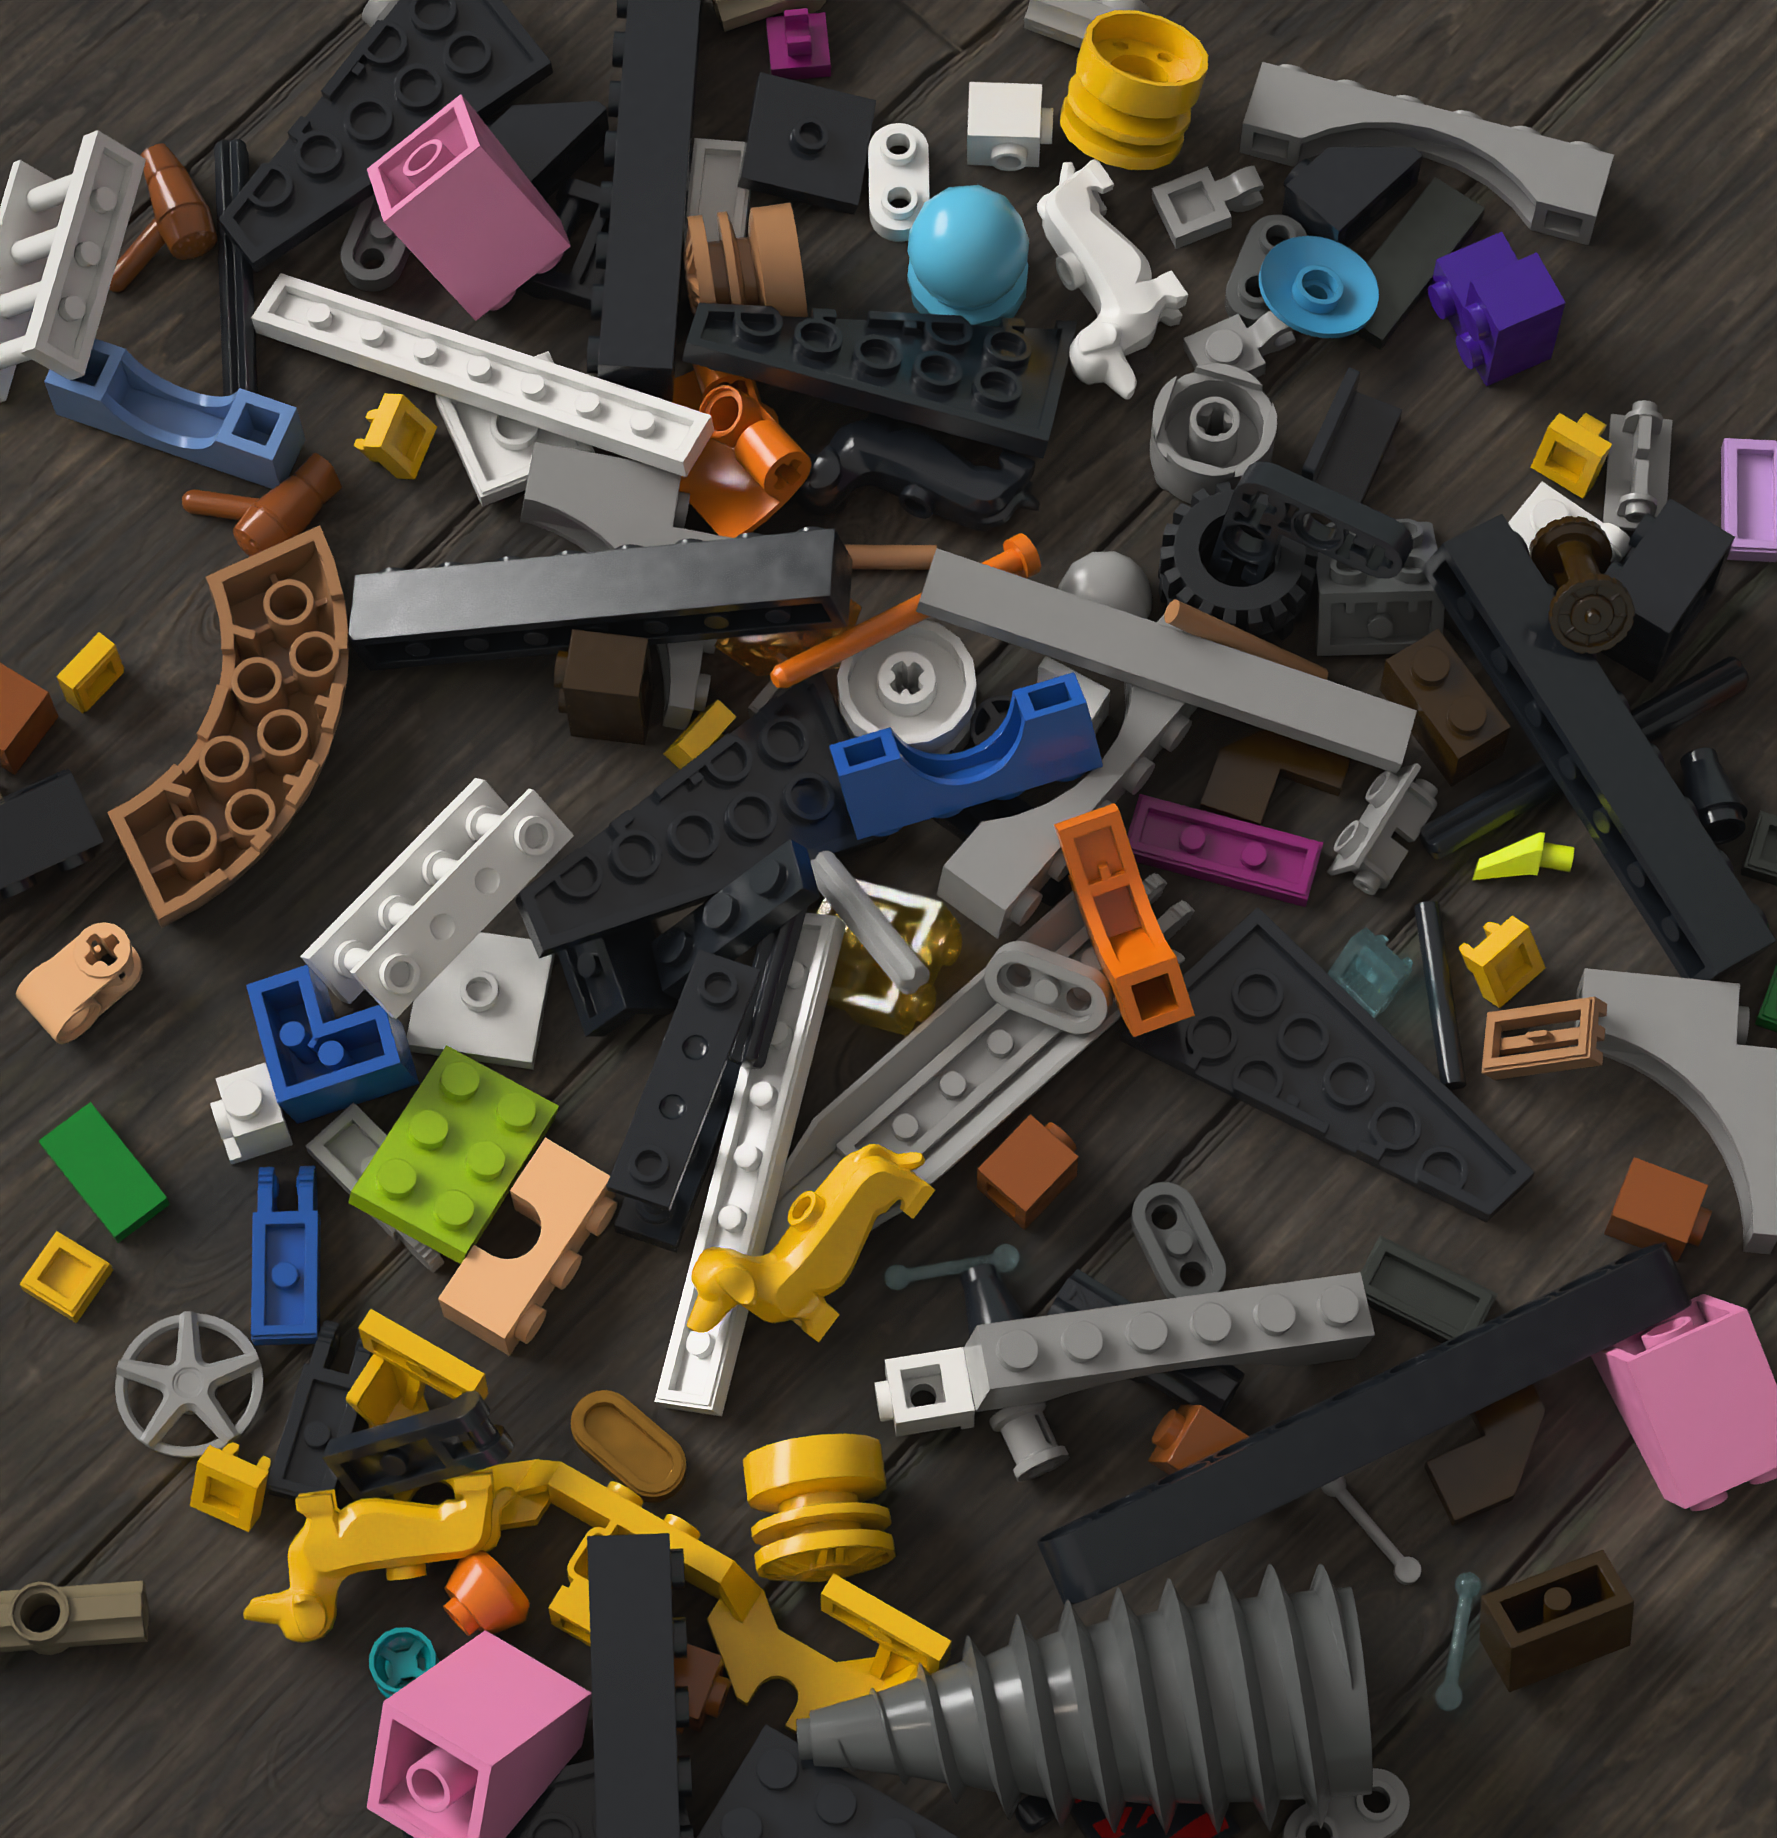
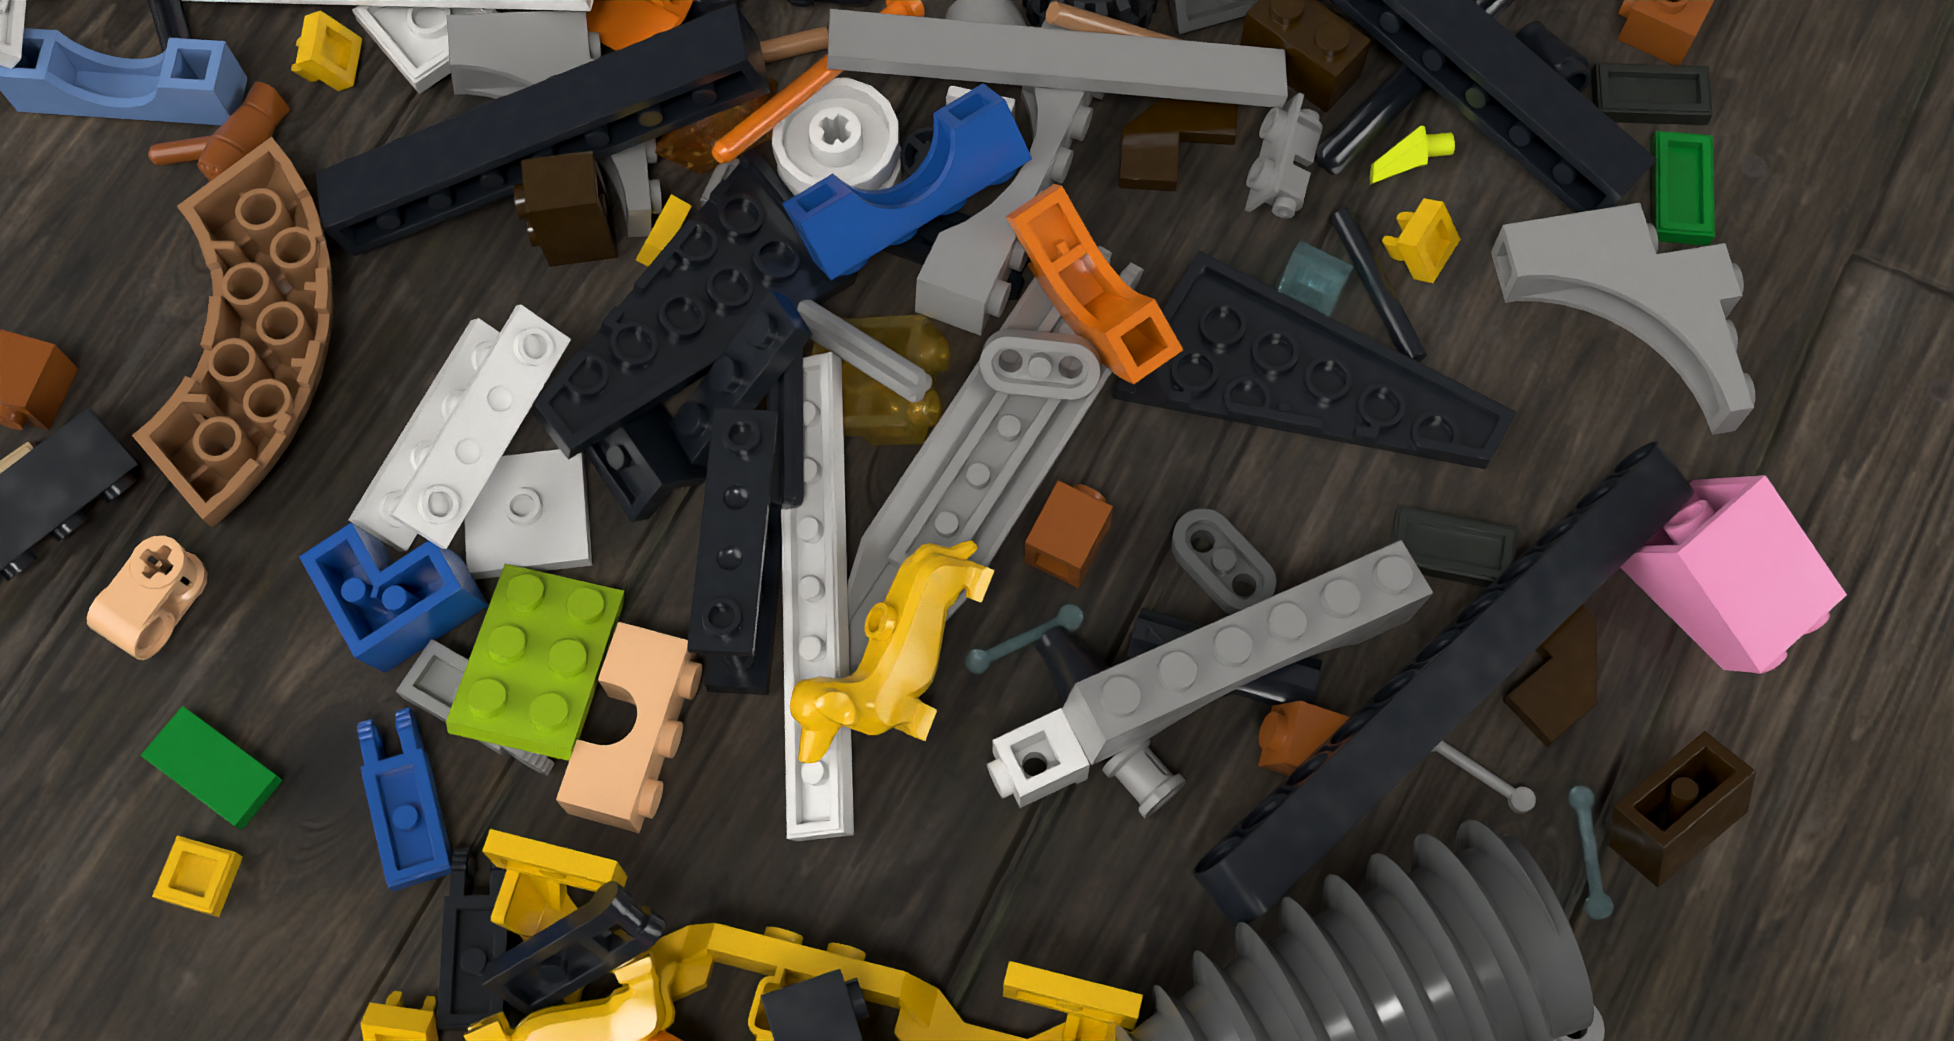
camera: 15 degrees left, 0 degrees up
yellow tile [56,632,124,714] -> none
light grey wheel [115,1311,264,1458] -> none
white brick [210,1062,293,1165] -> none
pearl gold tile [571,1390,687,1502] -> none
yellow wheel [743,1433,896,1582] -> none
magenta tile [1127,794,1323,907] -> none
medium nougat tile [1481,997,1607,1080] -> none
dark orange brick [1604,1157,1712,1262] -> none

